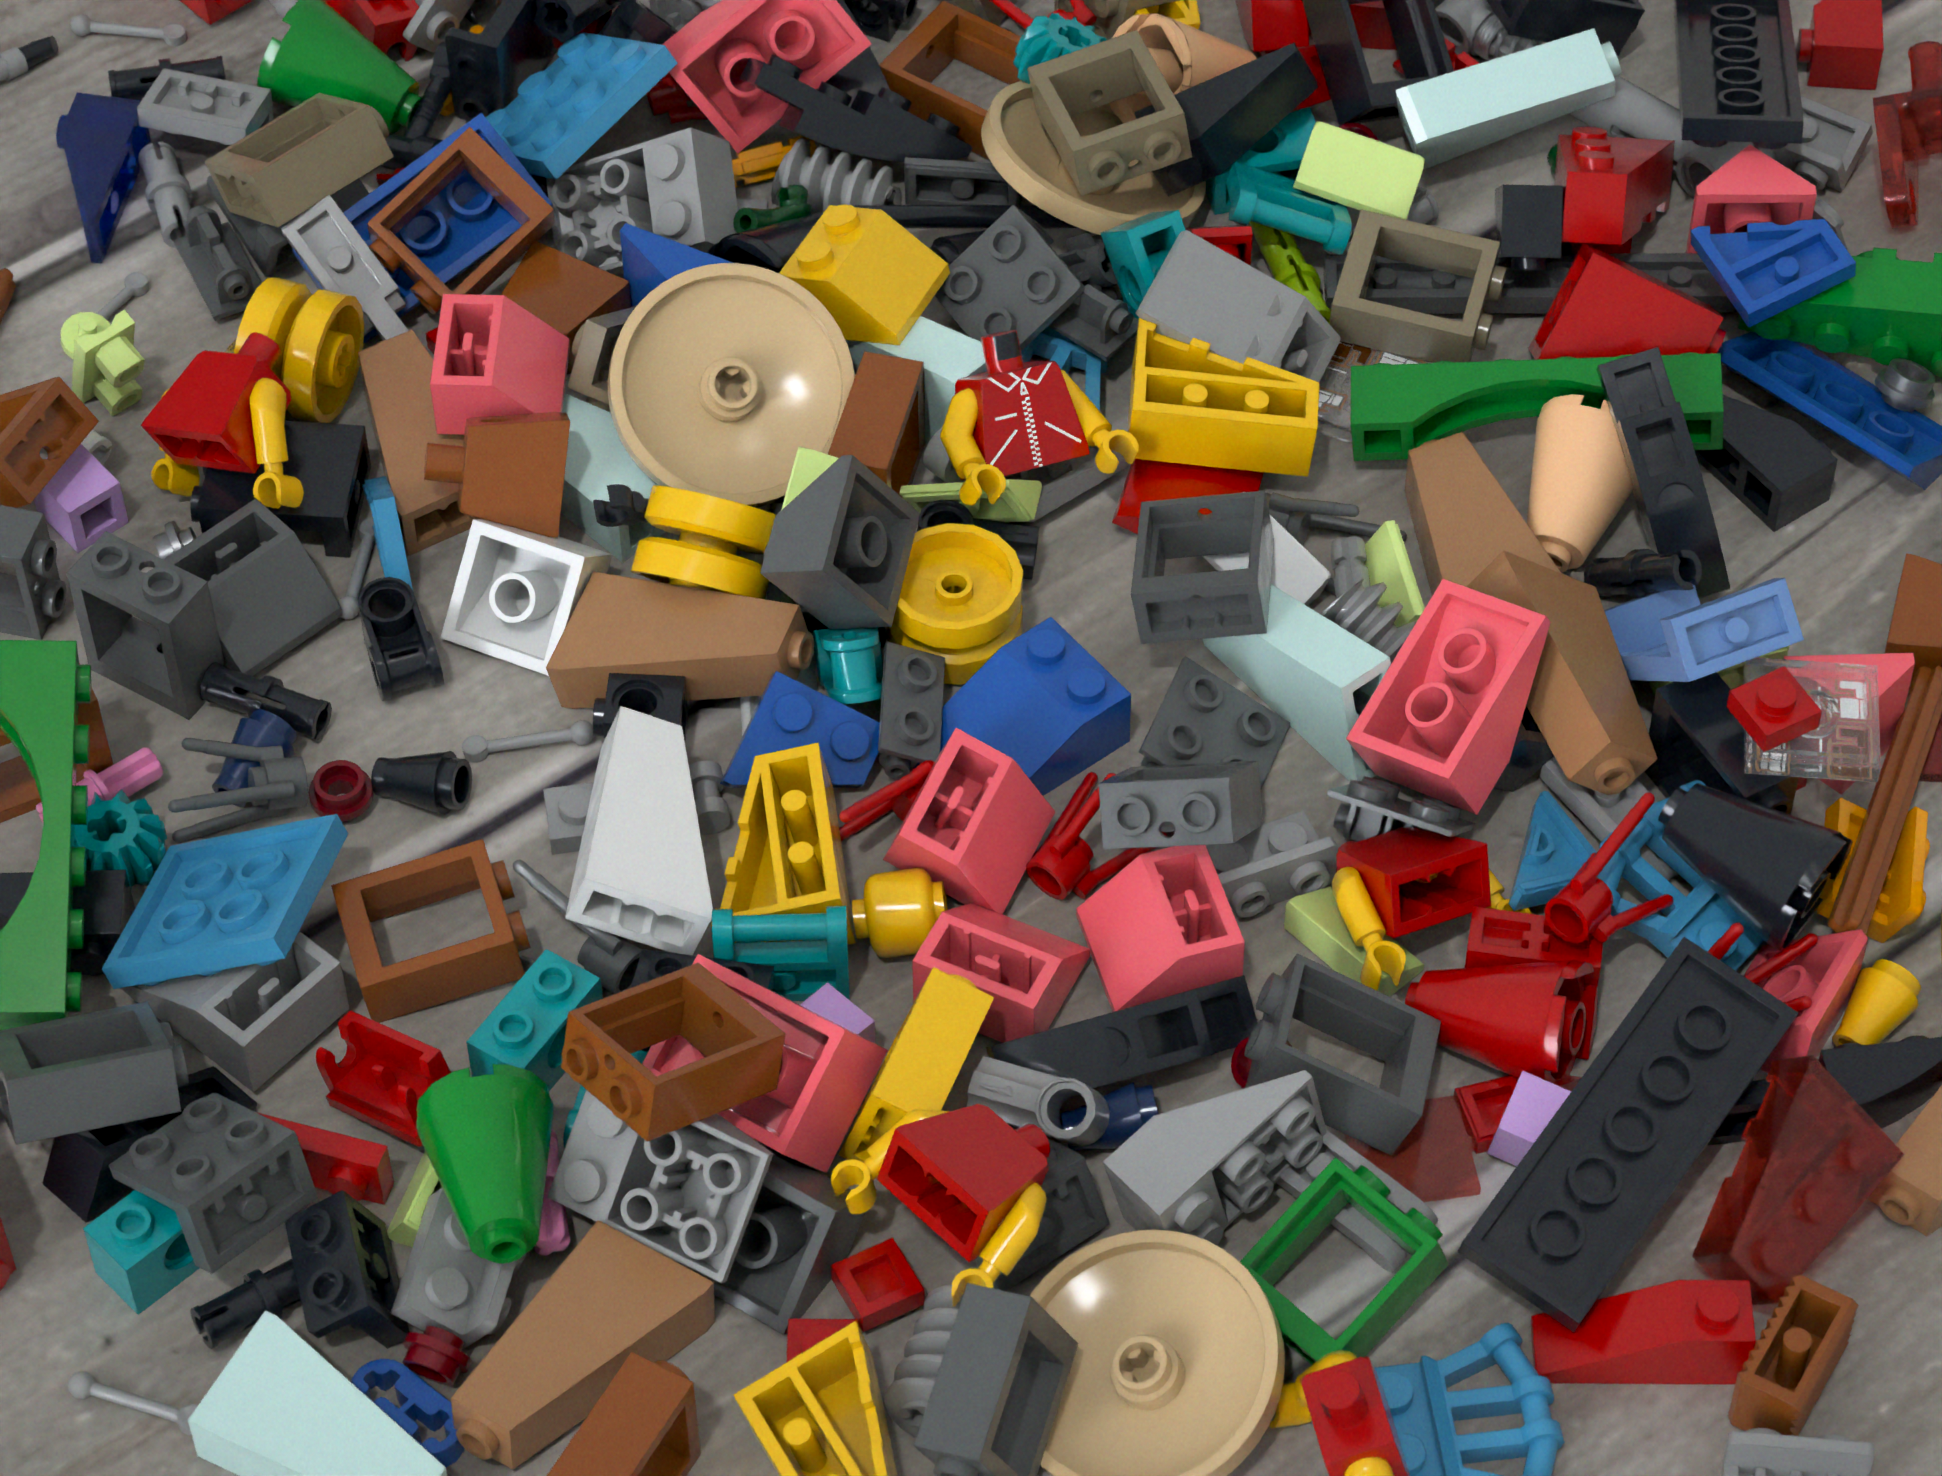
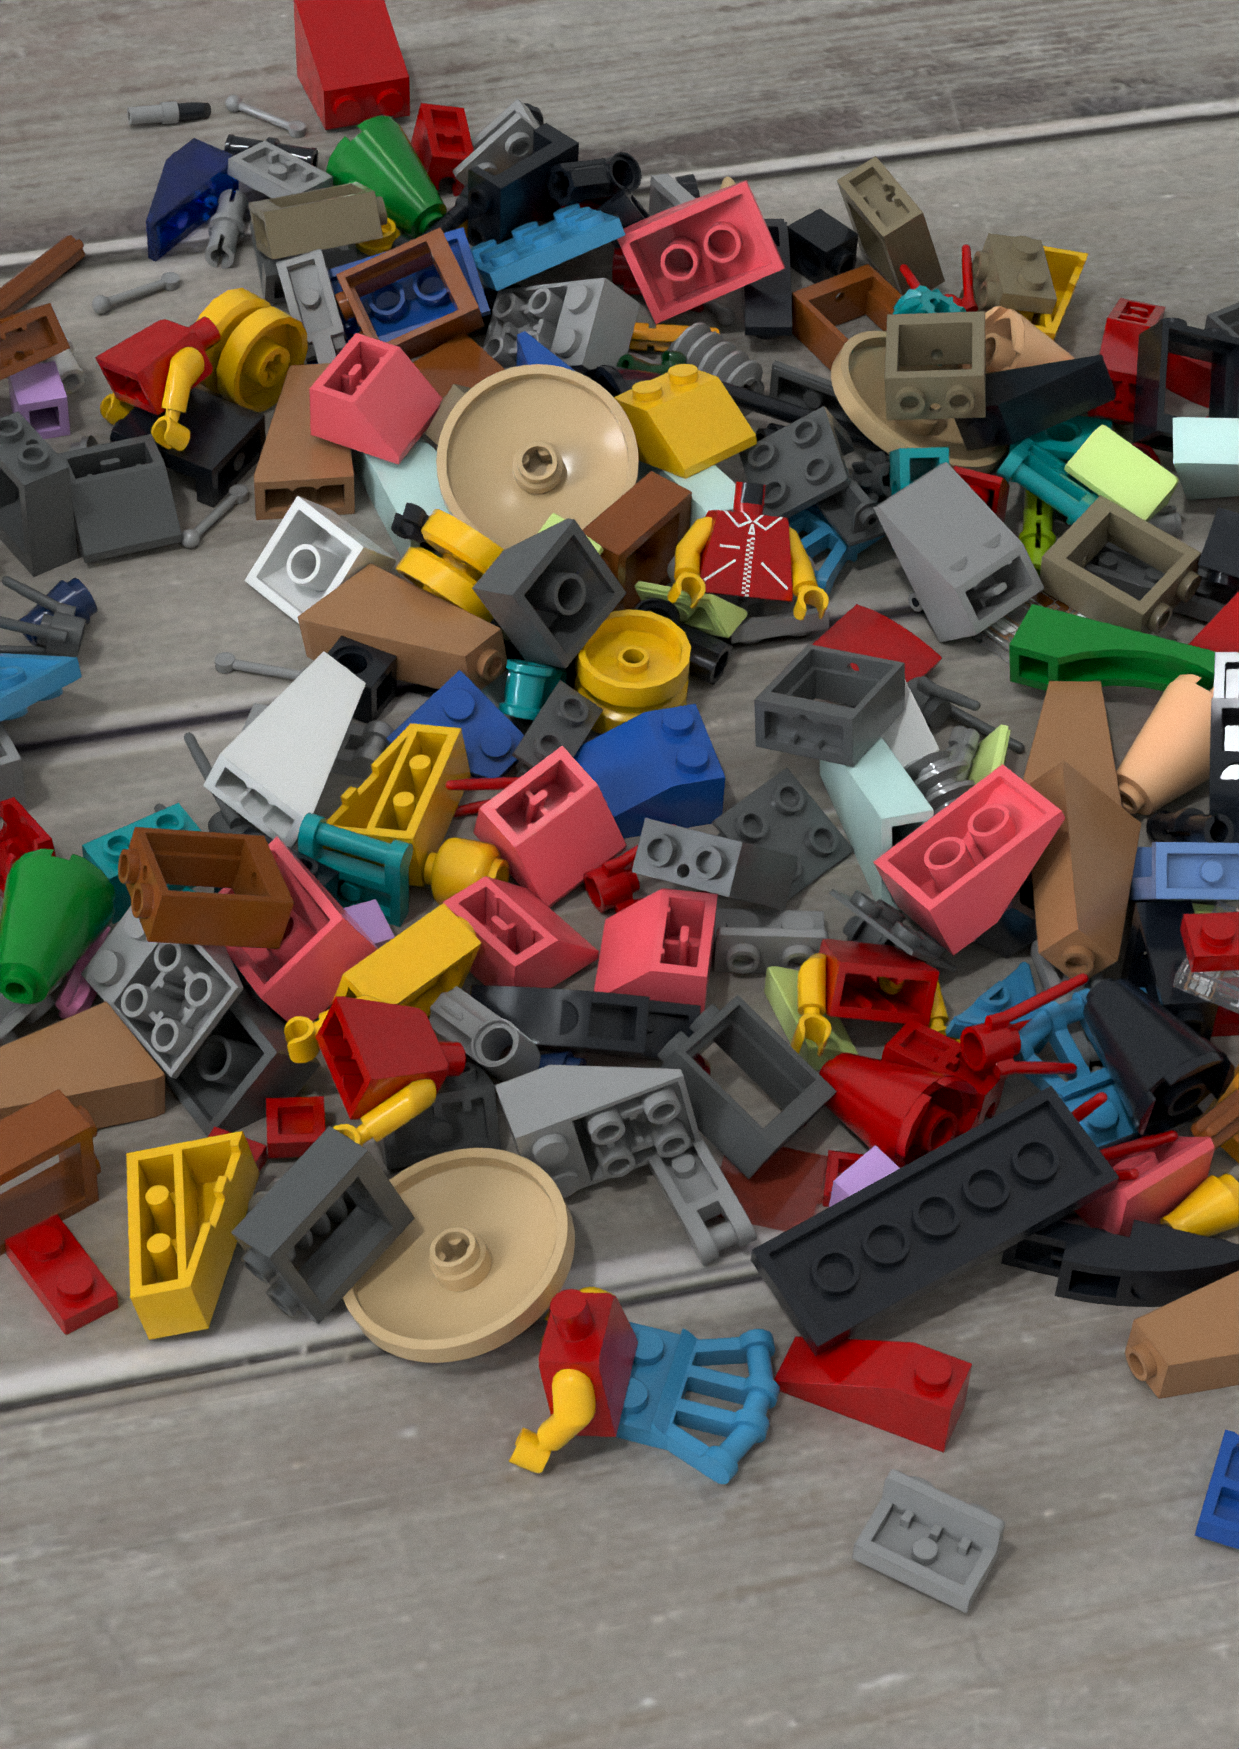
camera: 20 degrees right, 5 degrees down
yellowish green hips [60,310,145,416] -> none
dark grey hinge [174,205,261,320] -> none
black pin [200,662,332,740] -> none
dark red plate [308,760,374,821] -> none
dark orange window [331,839,531,1023] -> none
black piece [358,577,444,701] -> none
dark azure tile [363,476,413,590] -> none
black cone [371,751,472,815] -> none
dark orange torso [424,412,570,538] -> none
black slope [740,55,973,162] -> none
yellow wedge [1127,318,1319,477] -> none
green window [1240,1157,1449,1365] -> none
clear red wedge [1692,1055,1904,1305] -> none
dark orange brick [1728,1275,1858,1436] -> none

